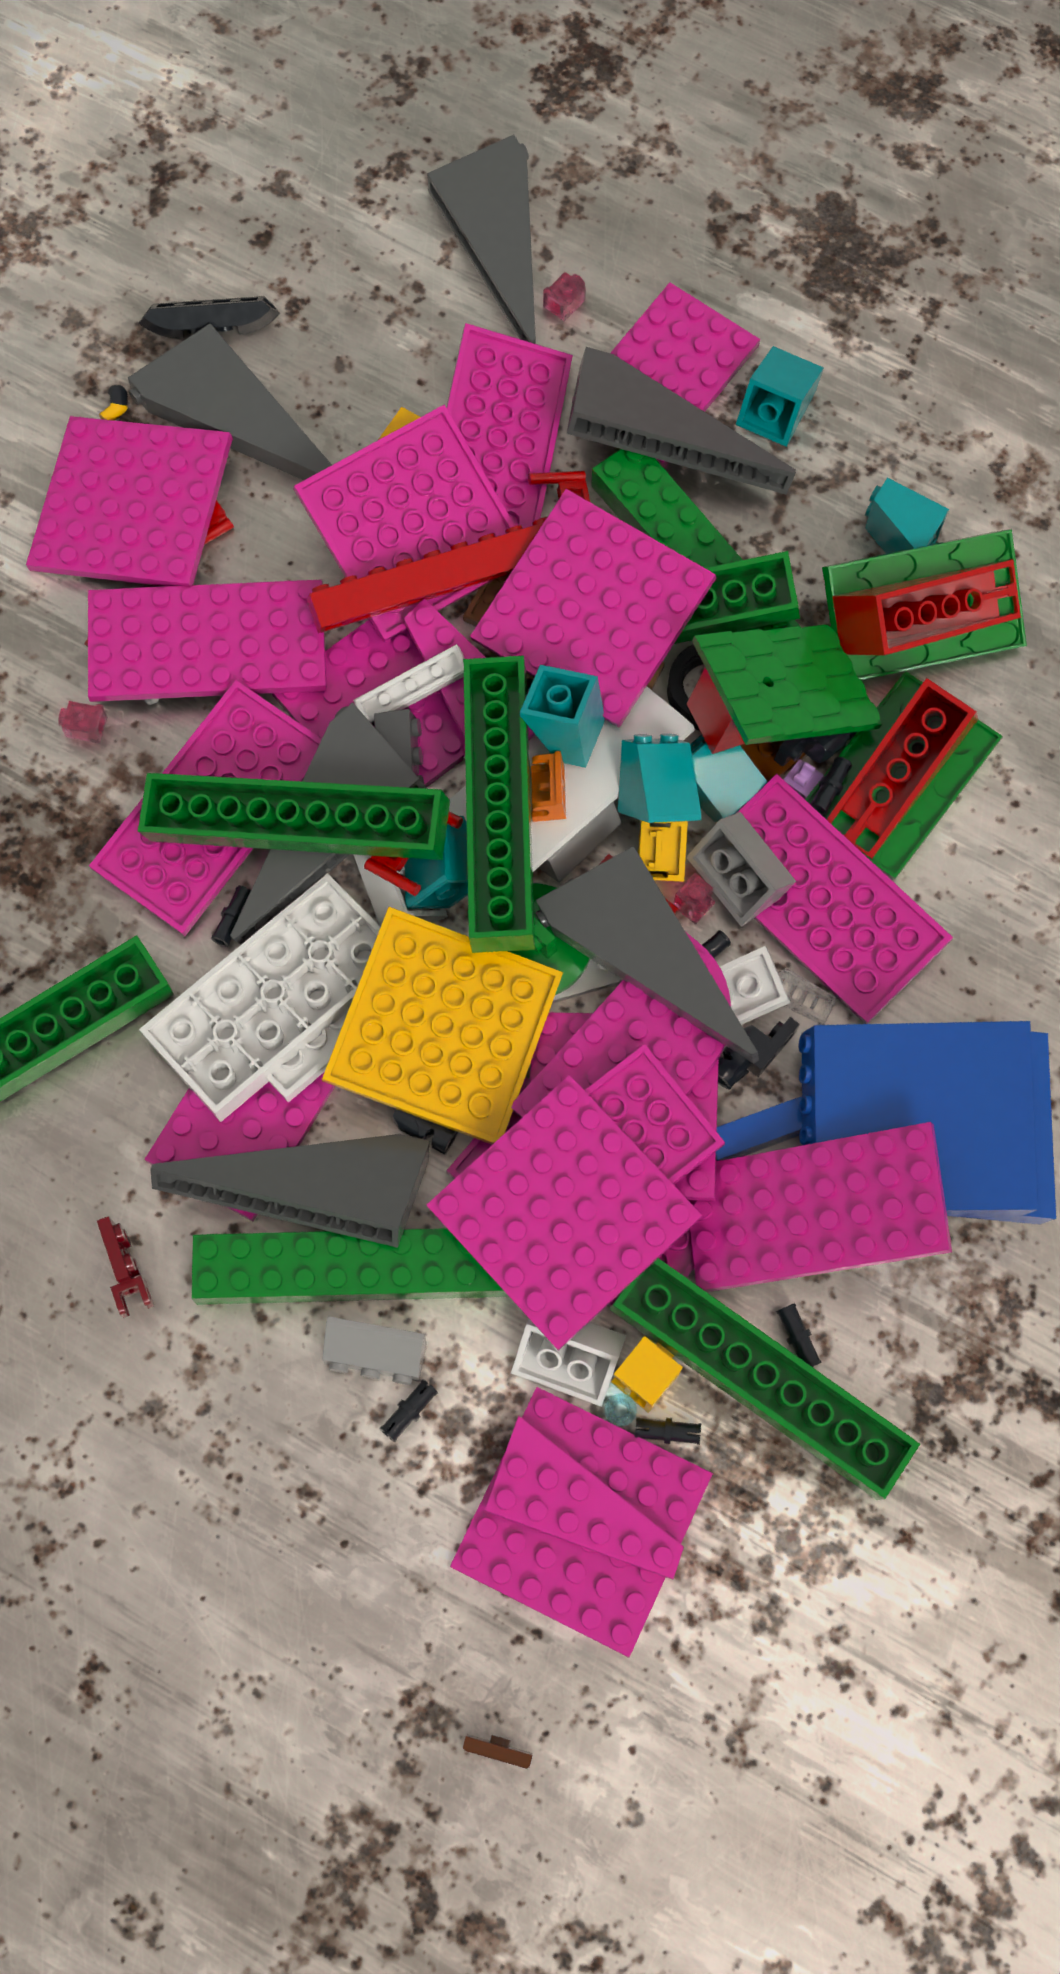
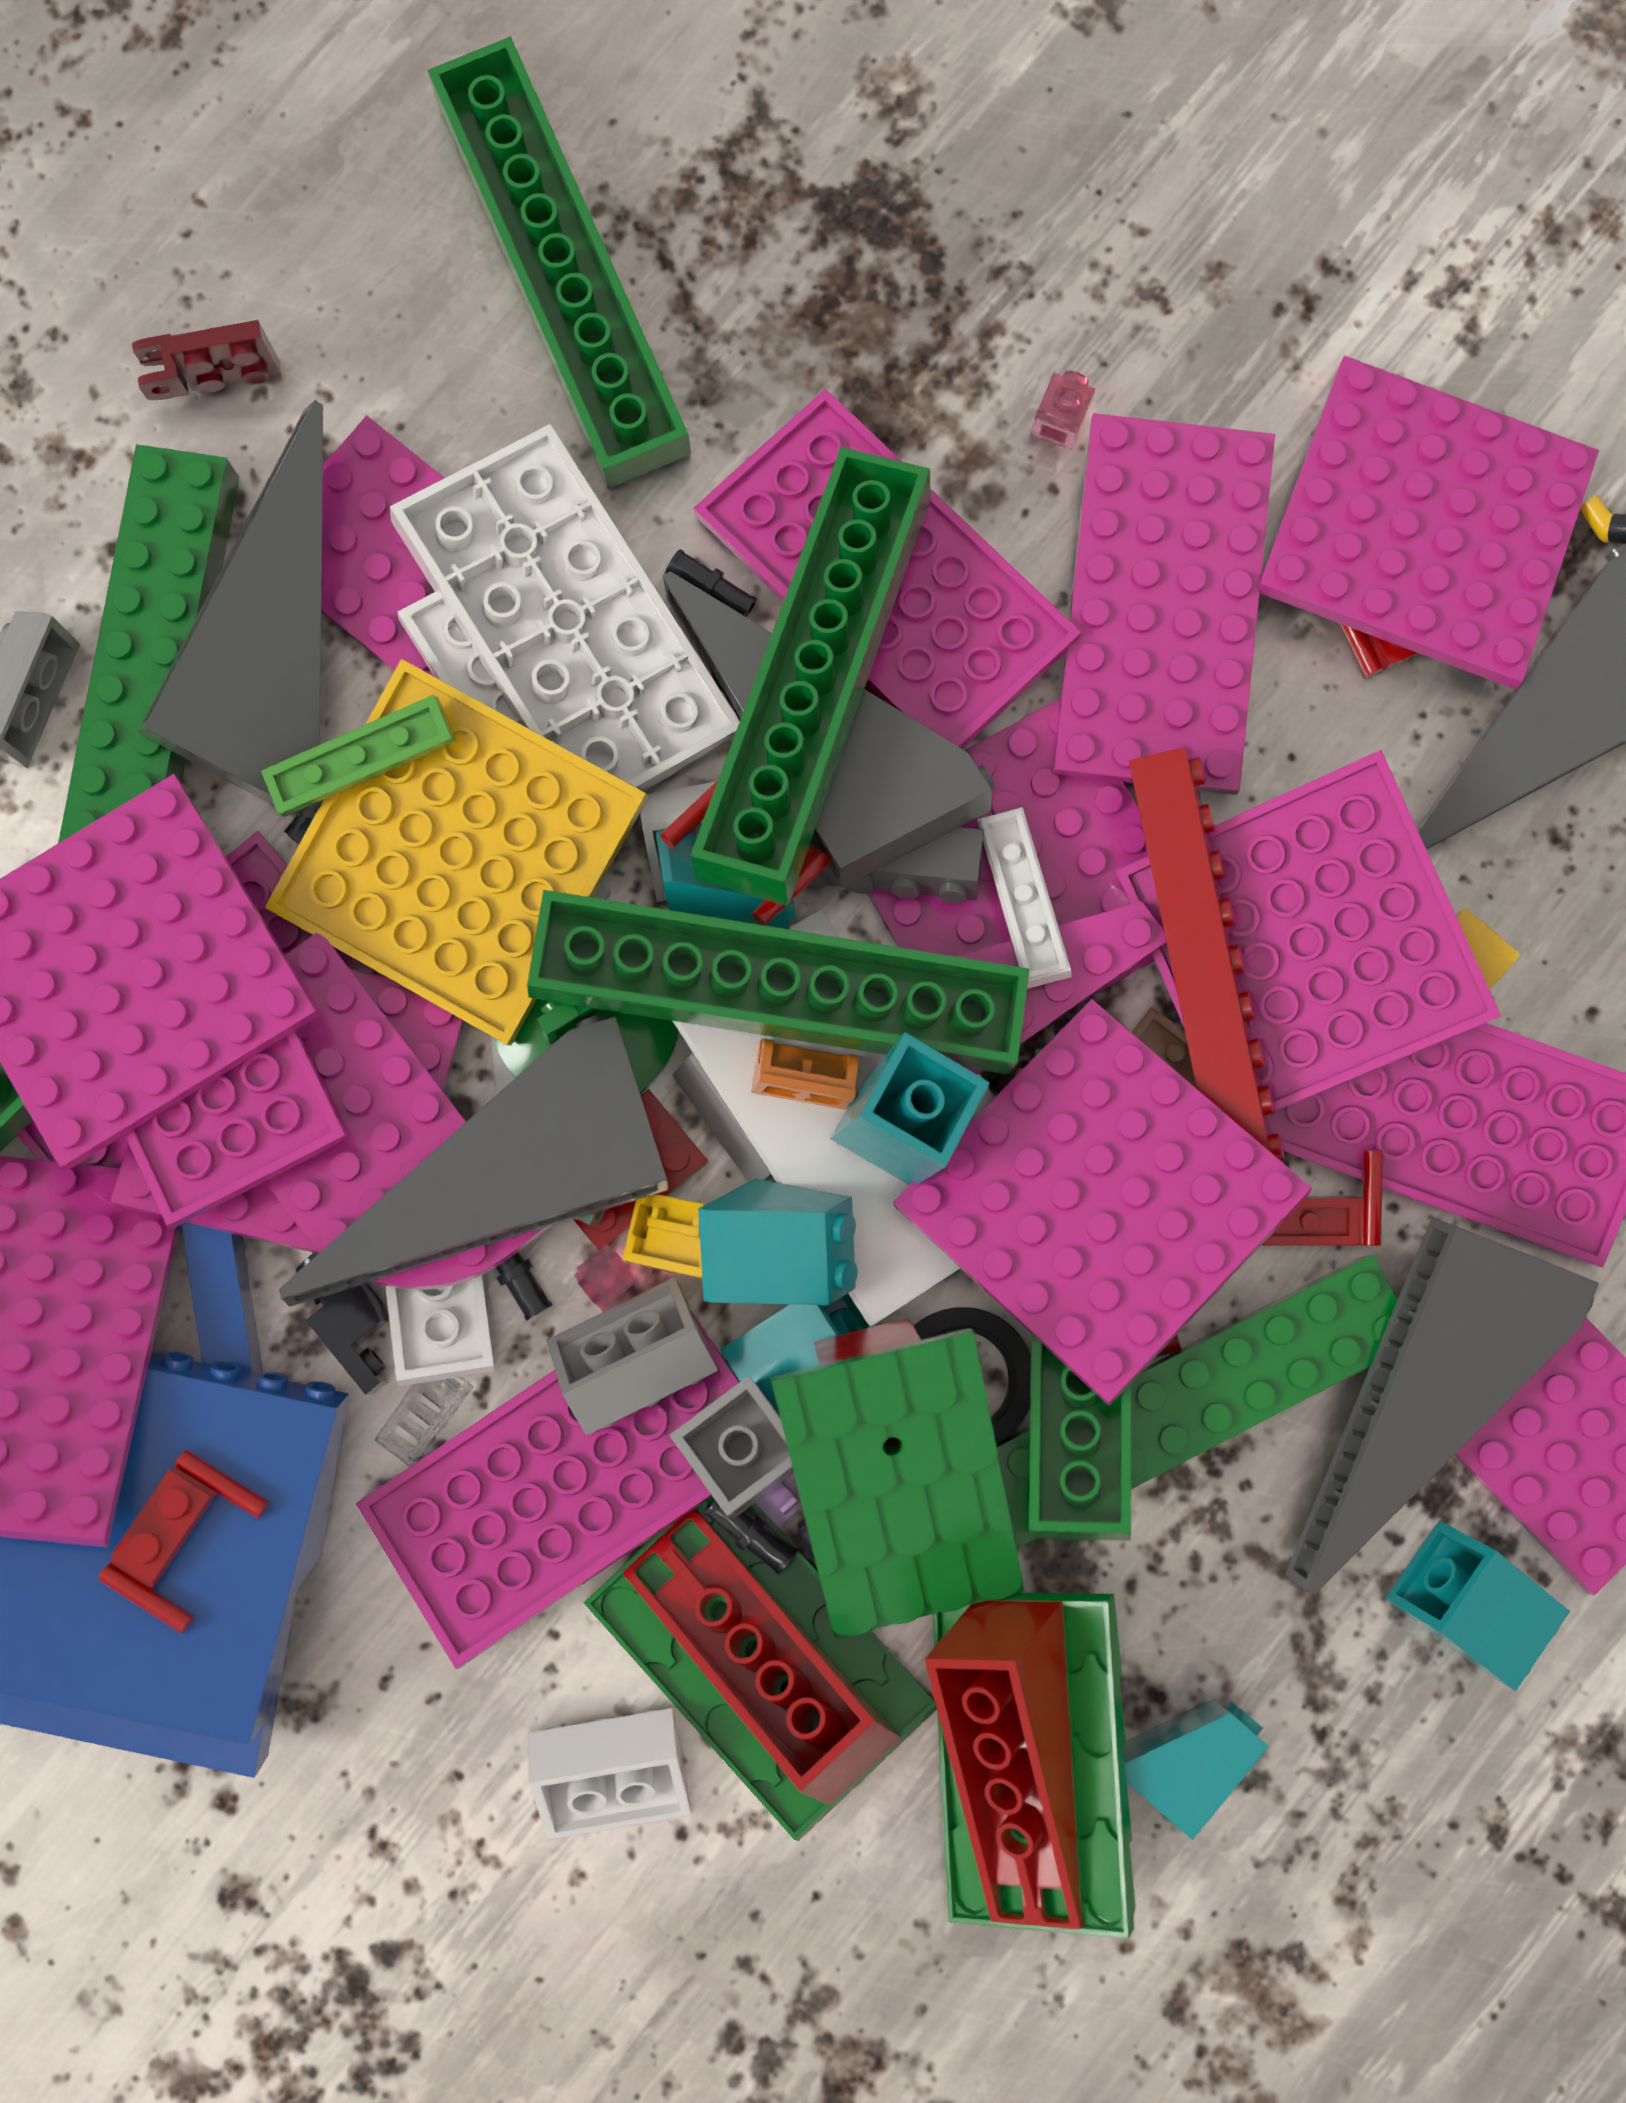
camera: 100 degrees right, 10 degrees up
none -> red plate [98,1450,270,1634]
none -> bright green plate [261,695,456,817]
none -> white slope [528,1708,691,1840]
none -> light grey brick [669,1376,794,1519]

